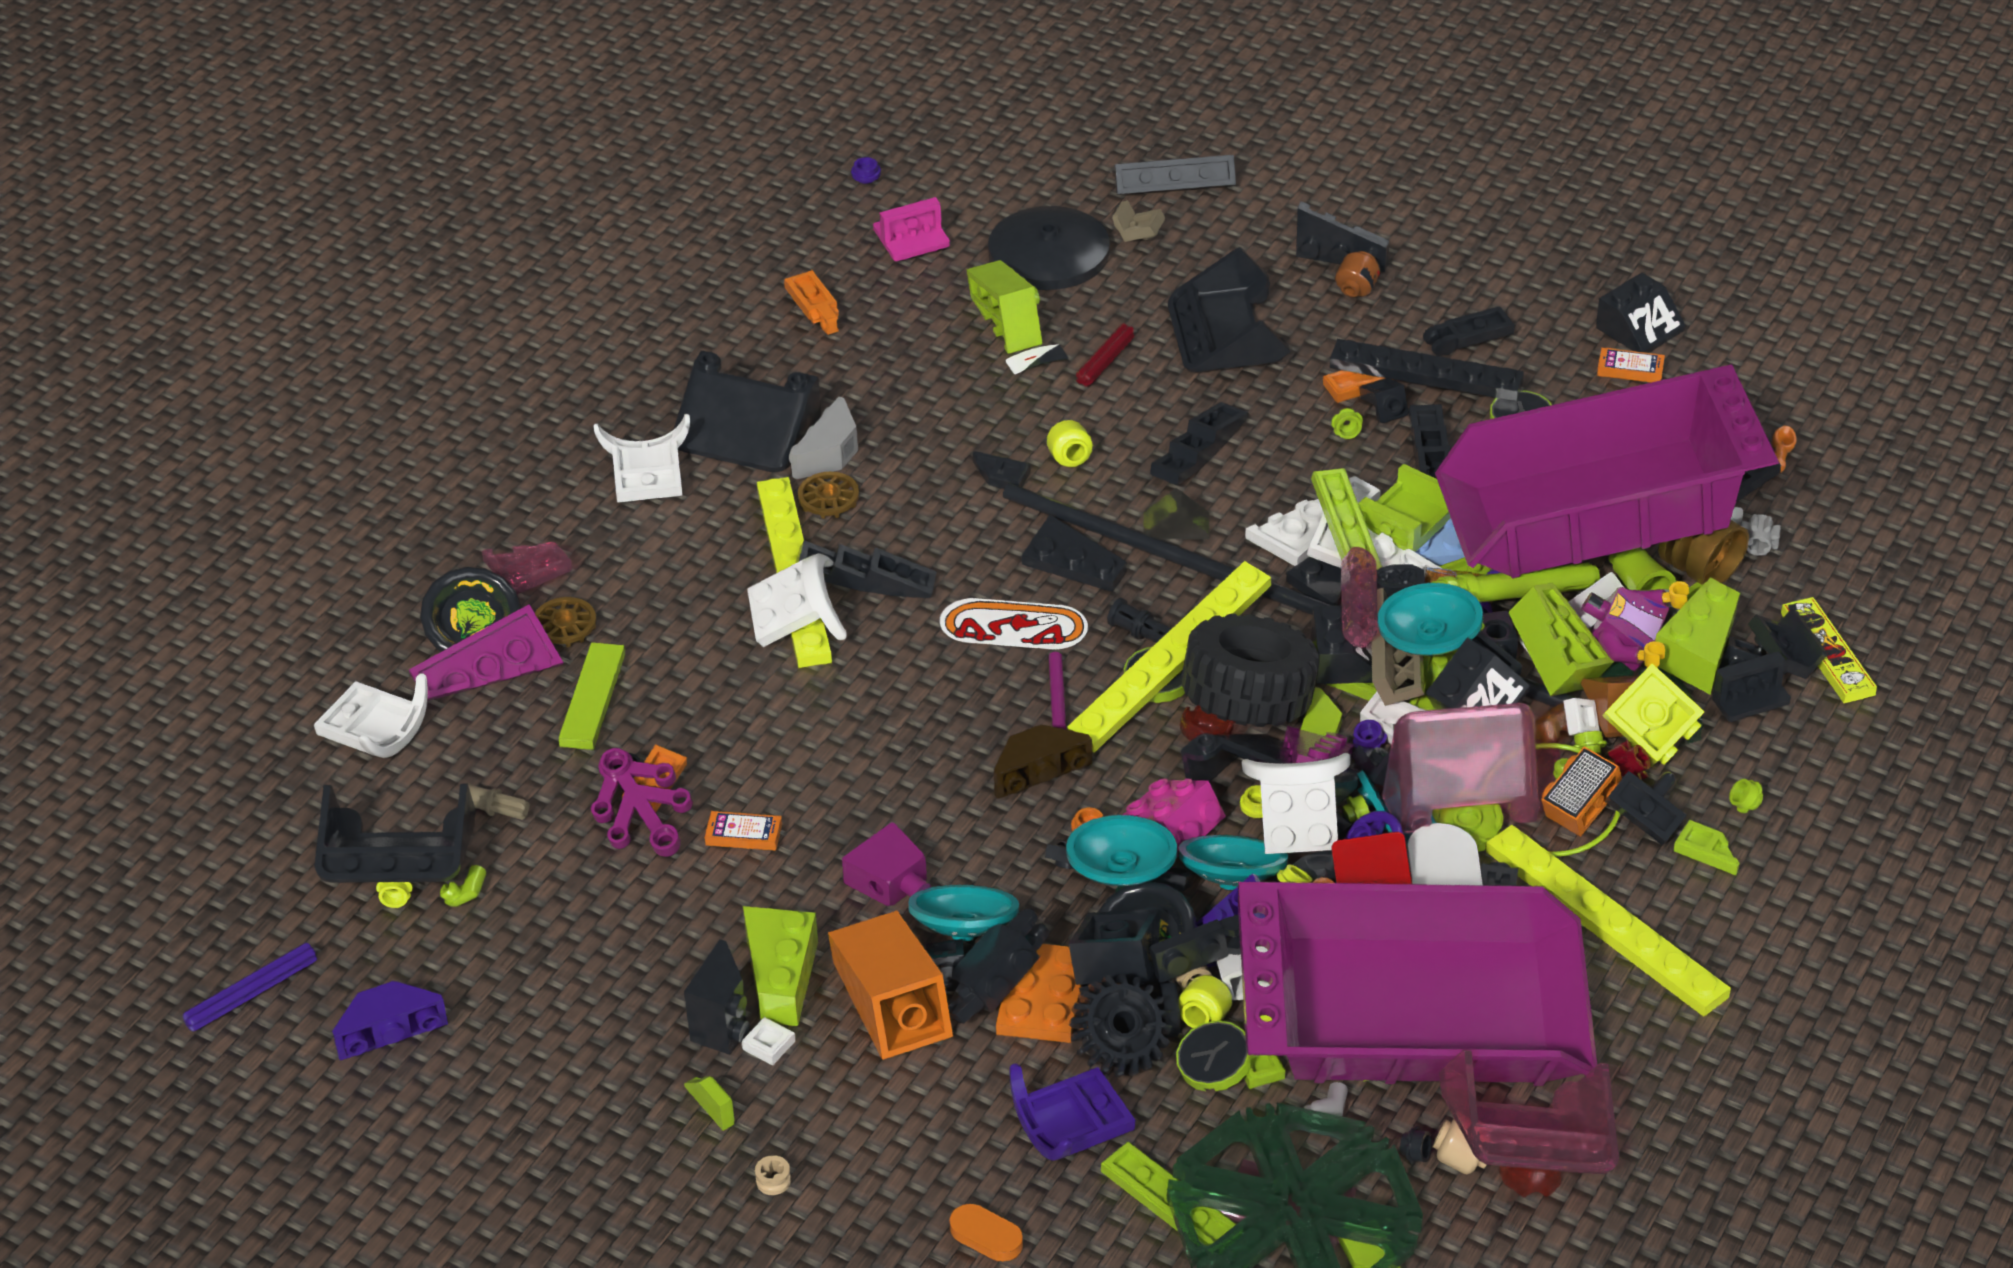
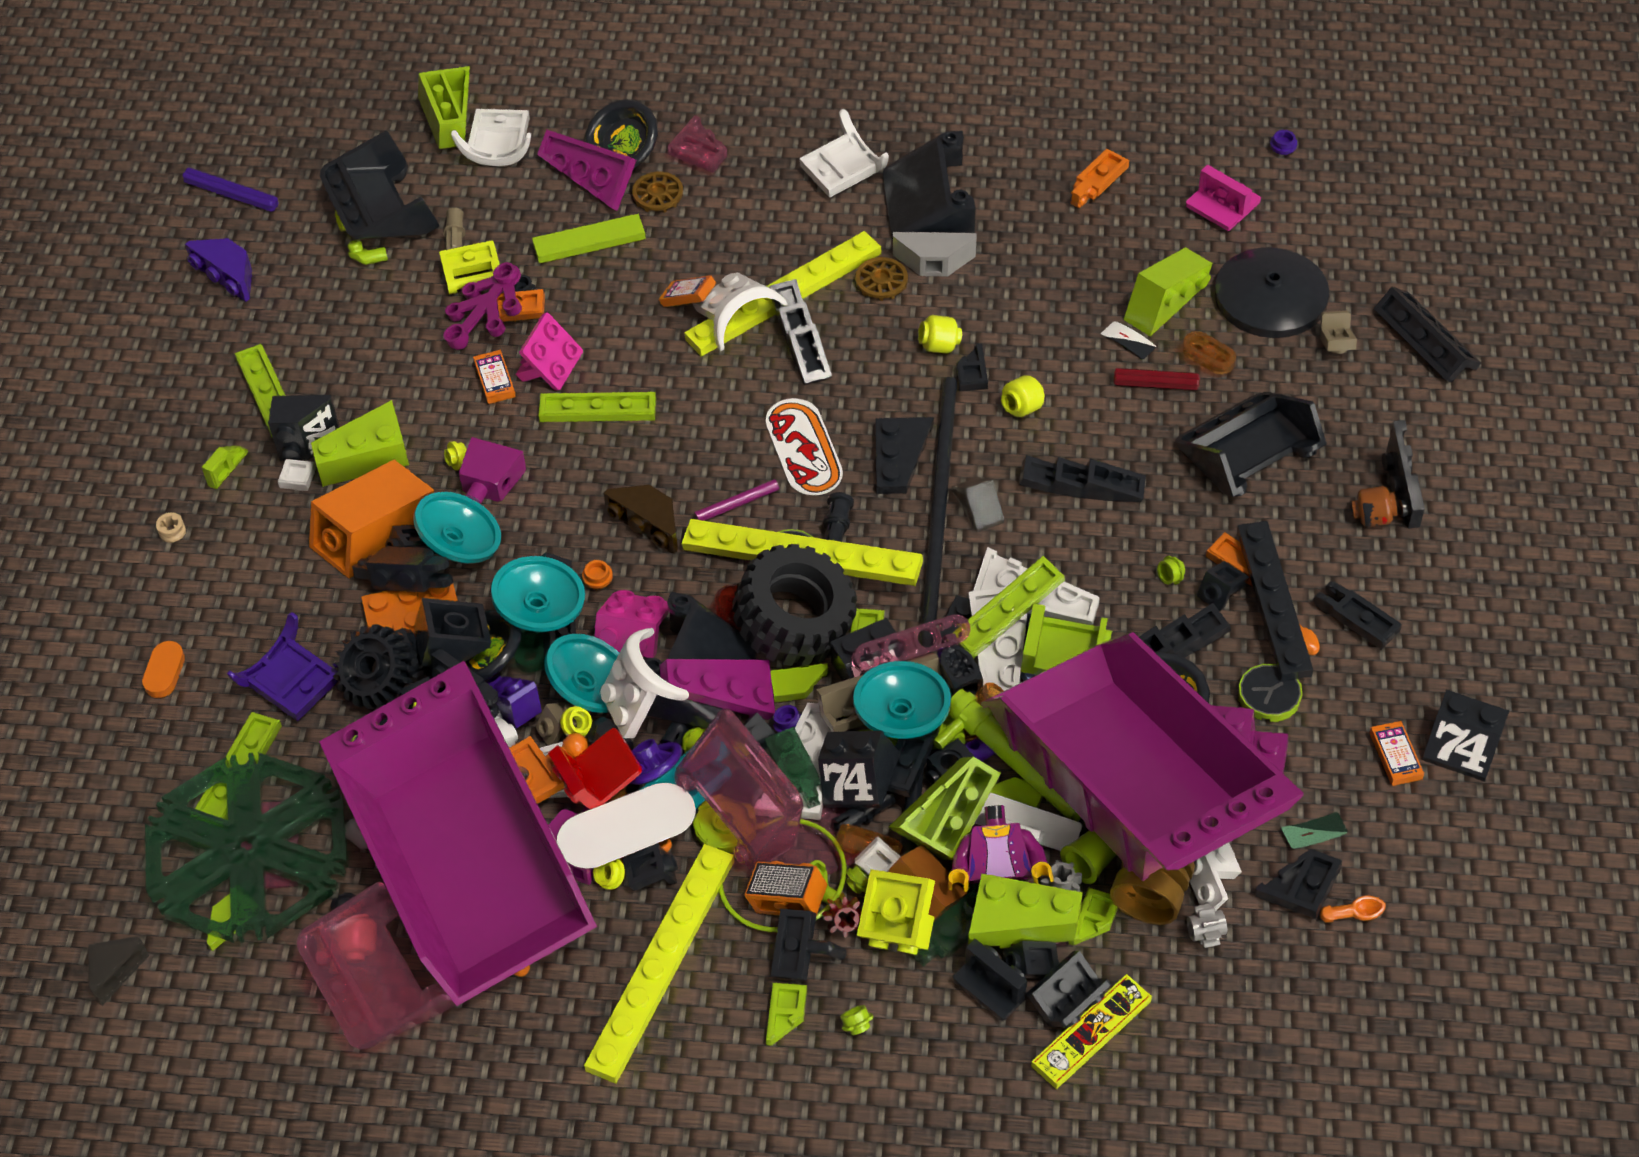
camera: 65 degrees right, 10 degrees up
none -> lime tile [234,344,286,438]
none -> lime wedge [418,66,470,149]
none -> neon yellow plate [439,240,500,295]
none -> neon yellow plate [444,441,467,471]
none -> dark pink bracket [516,312,583,391]
none -> lime tile [539,392,656,422]
none -> orange tile [658,275,716,307]
none -> neon yellow head [918,315,962,354]
none -> clear orange plate [1182,331,1236,374]

